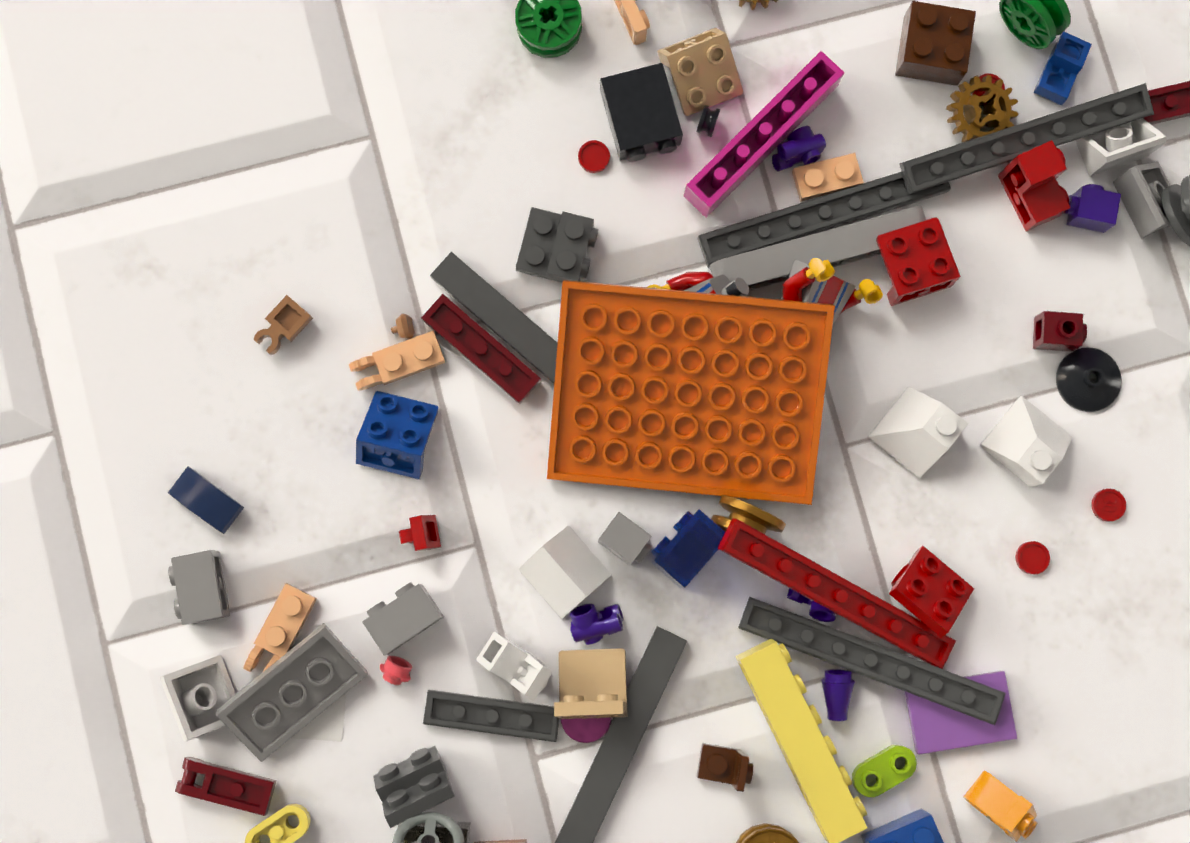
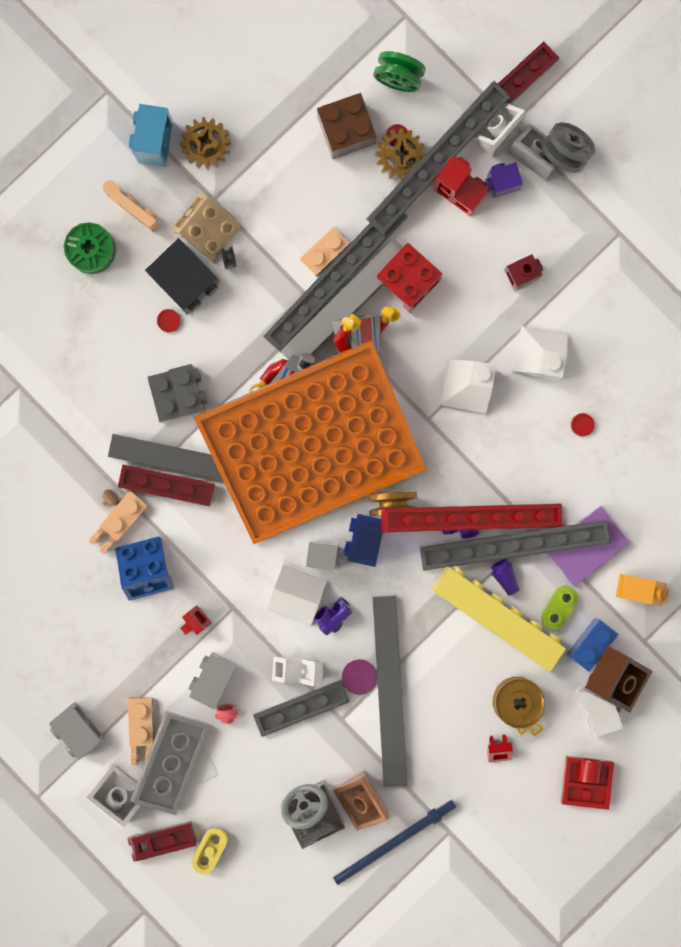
camera: 25 degrees left, 5 degrees up
dark blue slope [168,466,244,534] -> none
medium nougat plate [253,295,313,355] -> none
dark grey plate [373,746,455,828] -> none
tan bracket [554,648,628,719] -> none
dark pink brick [683,51,845,218] -> none
reddish brown bracket [696,743,753,792] -> none
dark purple plate [772,126,826,172] -> none
red plate [889,546,975,638] -> none
blue slope [1033,31,1092,105] -> none
black dish [1056,347,1122,412] -> none
red piece [1091,489,1126,522] -> none

